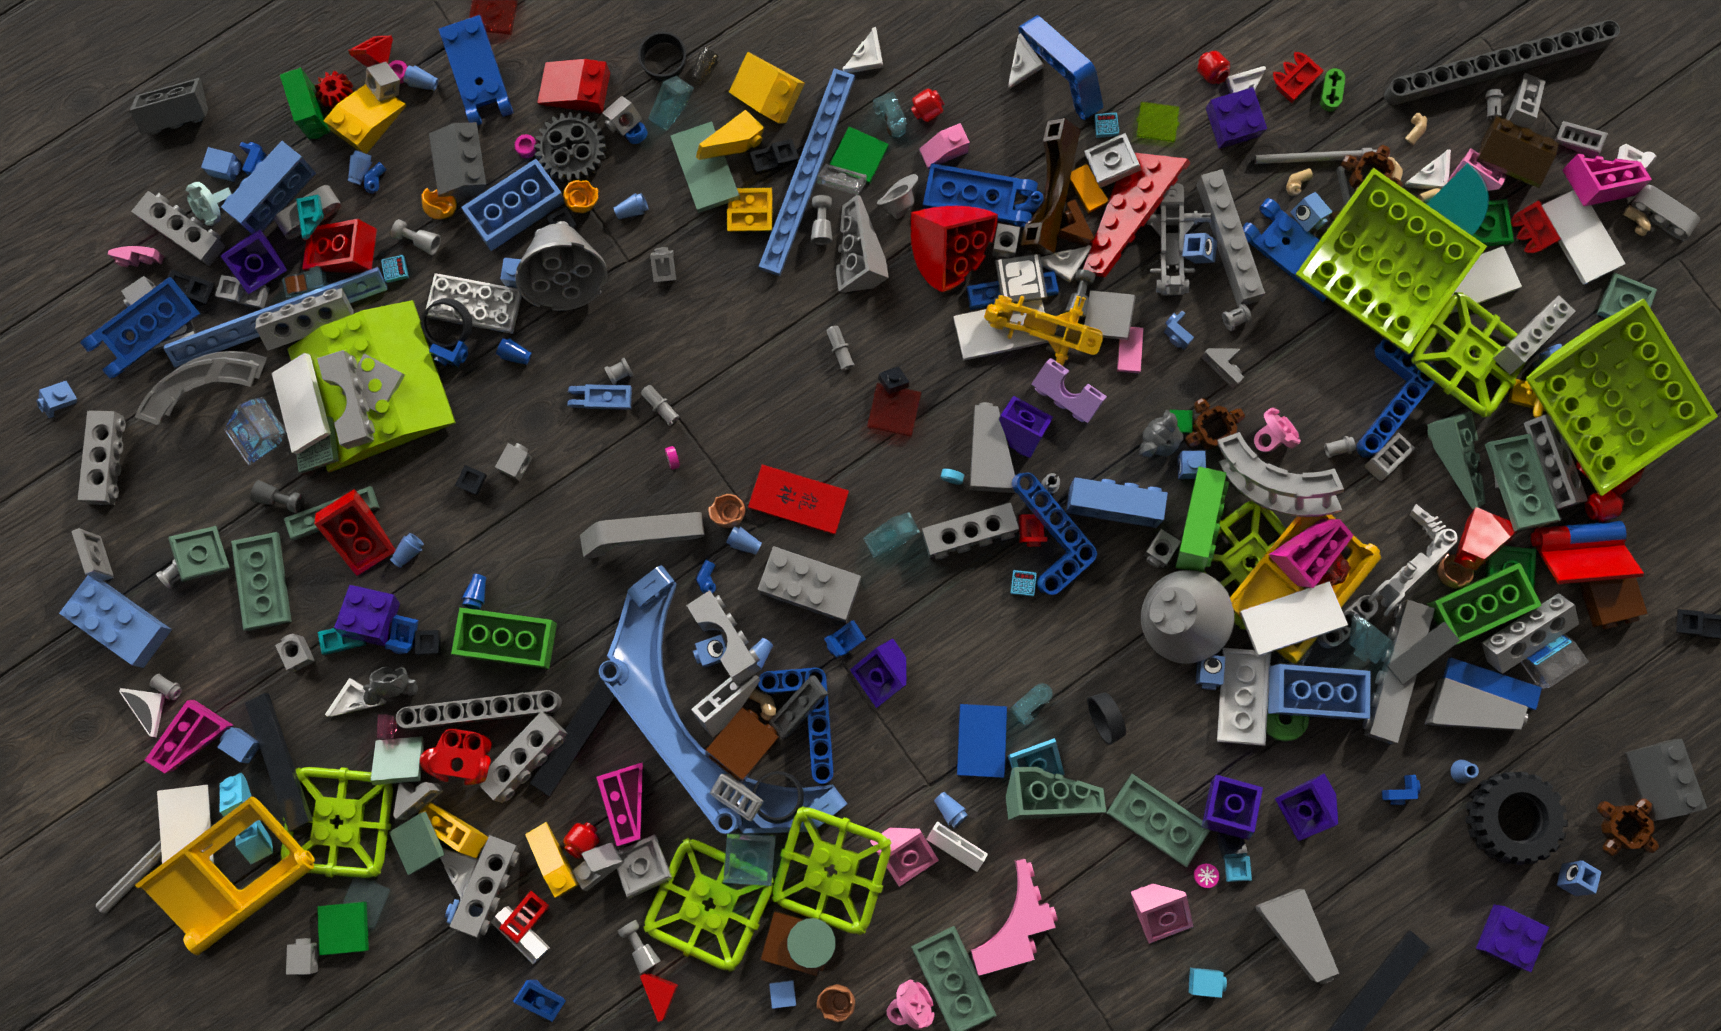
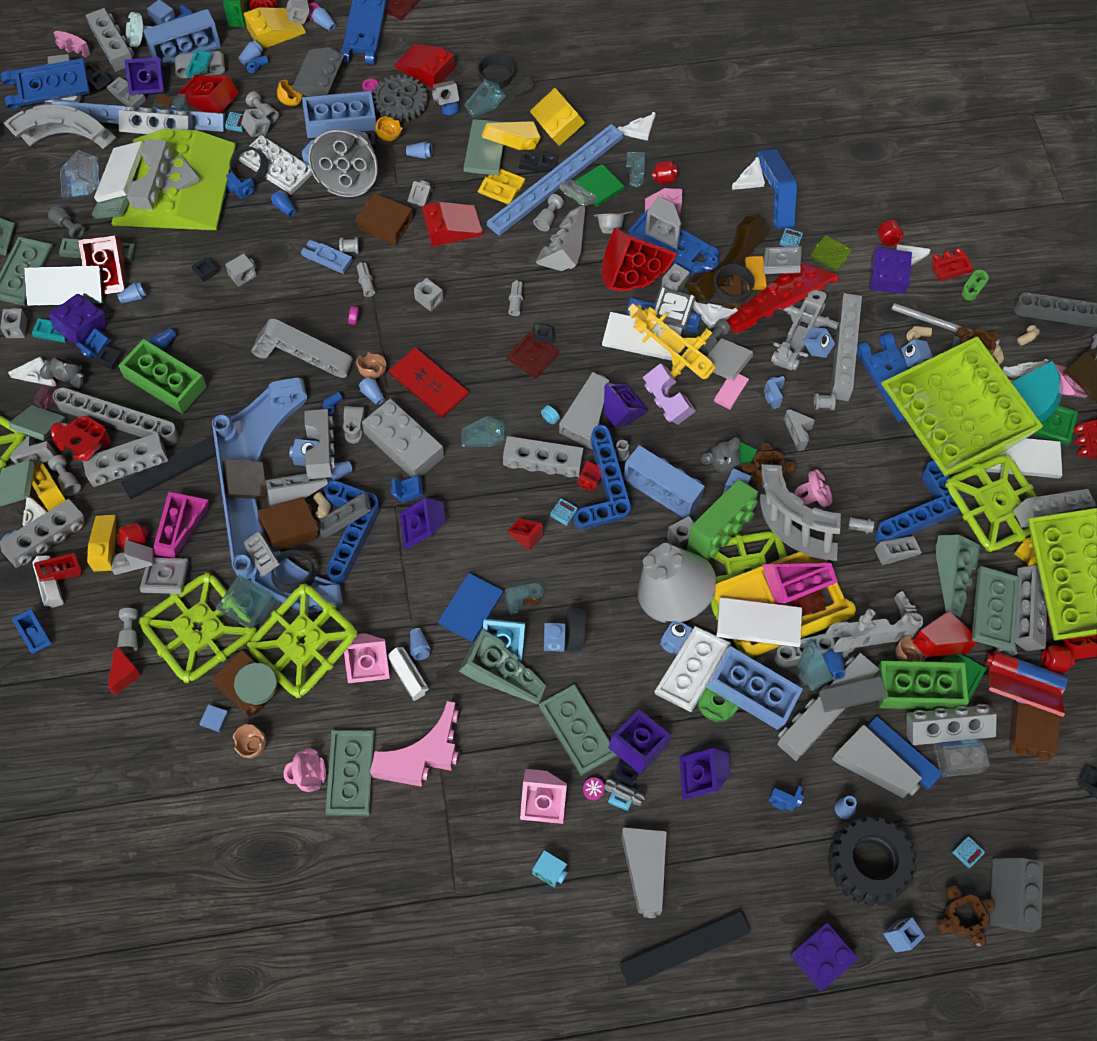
camera: 20 degrees right, 15 degrees down
none -> tile [24,266,103,305]
none -> light grey piece [48,455,81,496]
none -> dark brown tile [223,459,267,500]
none -> light grey brick [241,108,270,137]
none -> light grey piece [343,406,365,444]
none -> reddish brown brick [356,193,413,245]
none -> light grey brick [414,278,443,311]
none -> red slope [422,202,483,247]
none -> red slope [507,518,543,551]
none -> medium blue brick [544,623,565,652]
none -> axle [604,778,645,806]
none -> light grey slope [645,196,681,249]
none -> black tyre [714,264,755,304]
none -> blue cone [823,649,846,679]
none -> tile [952,837,985,868]

